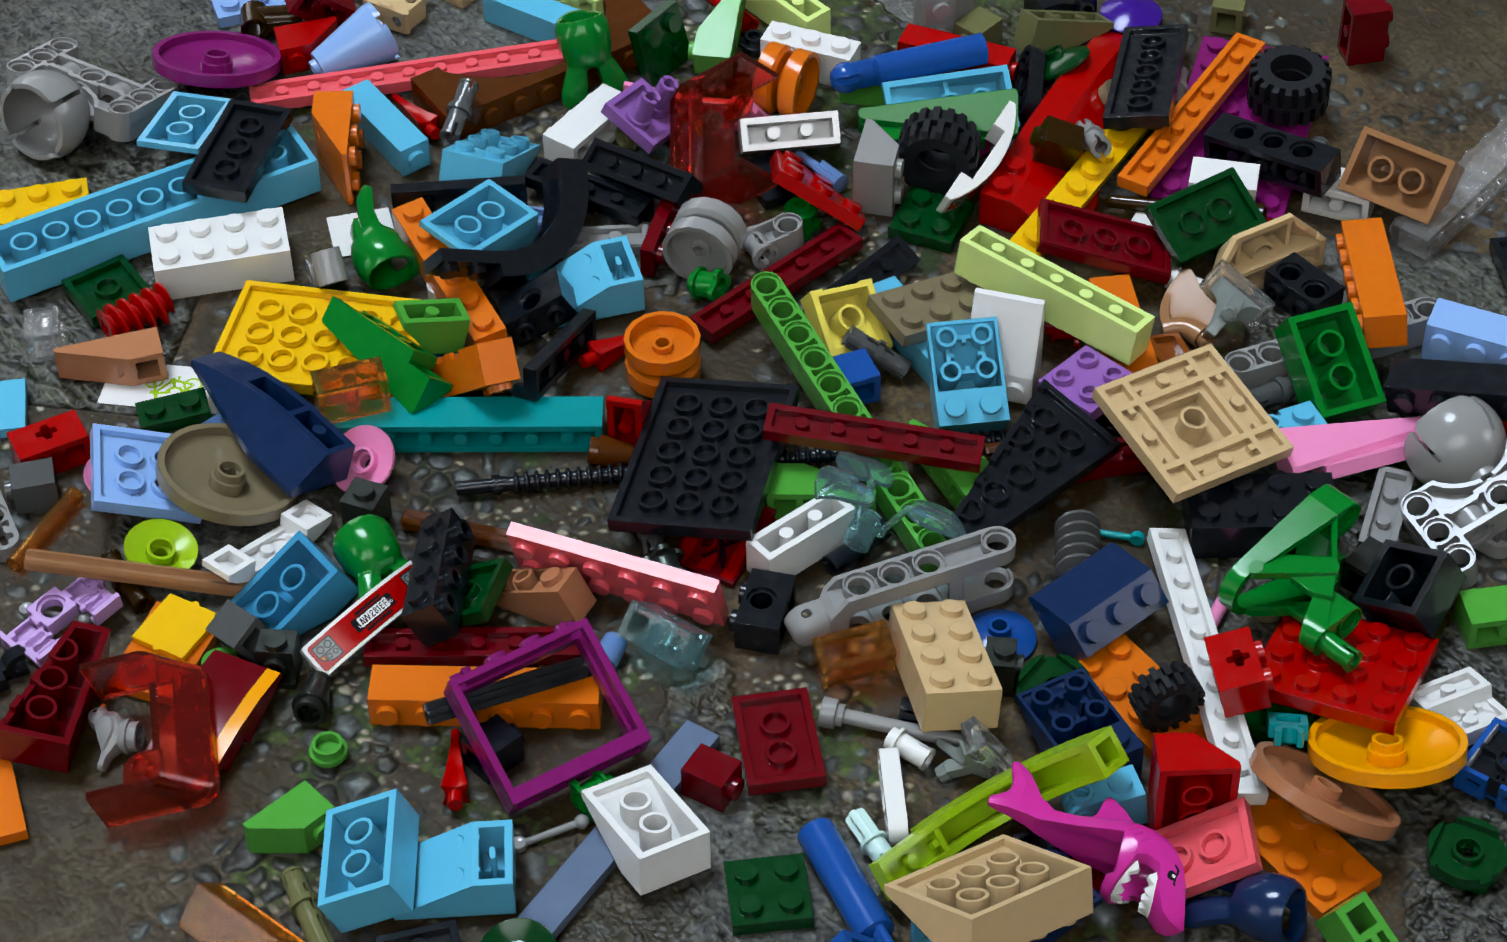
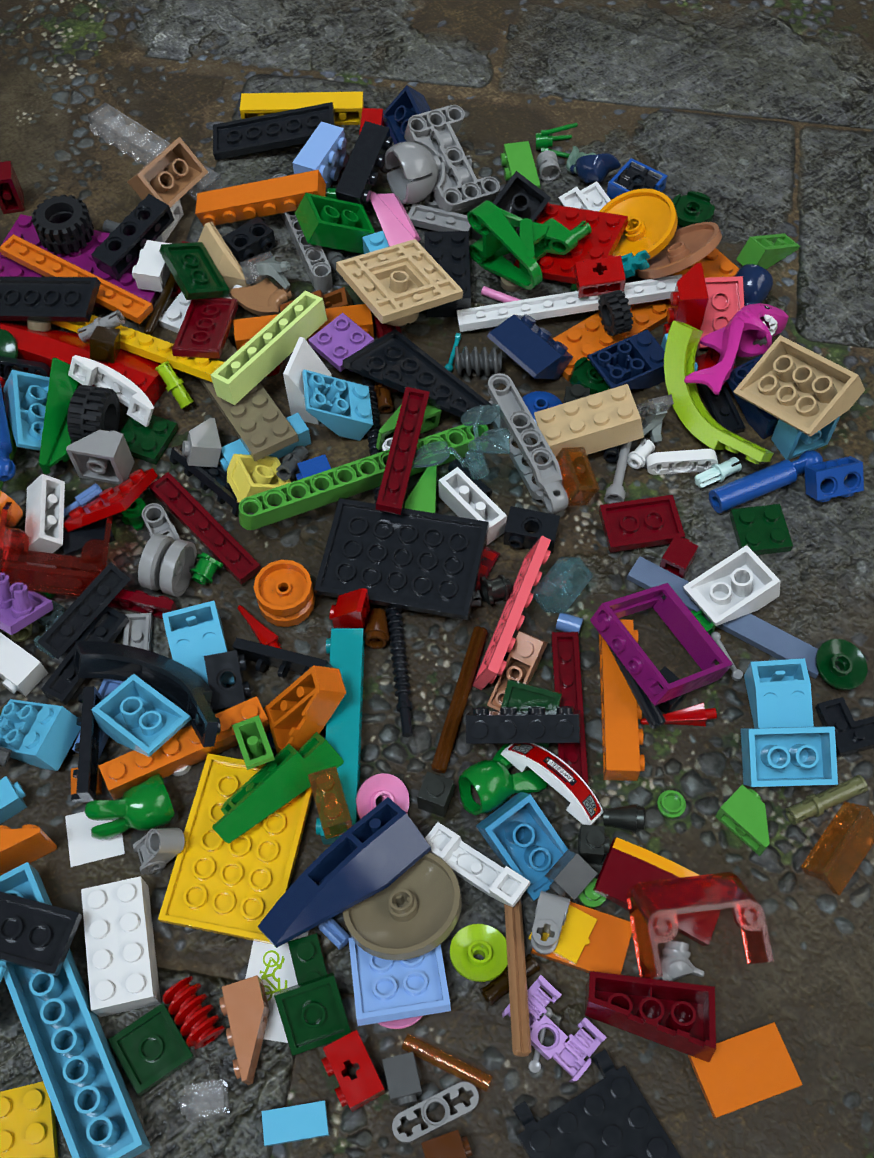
camera: 90 degrees left, 15 degrees up
none -> lime pin [155,361,194,409]
none -> light grey slope [182,418,222,468]
none -> dark green plate [274,972,351,1056]
none -> light grey piece [531,890,570,955]

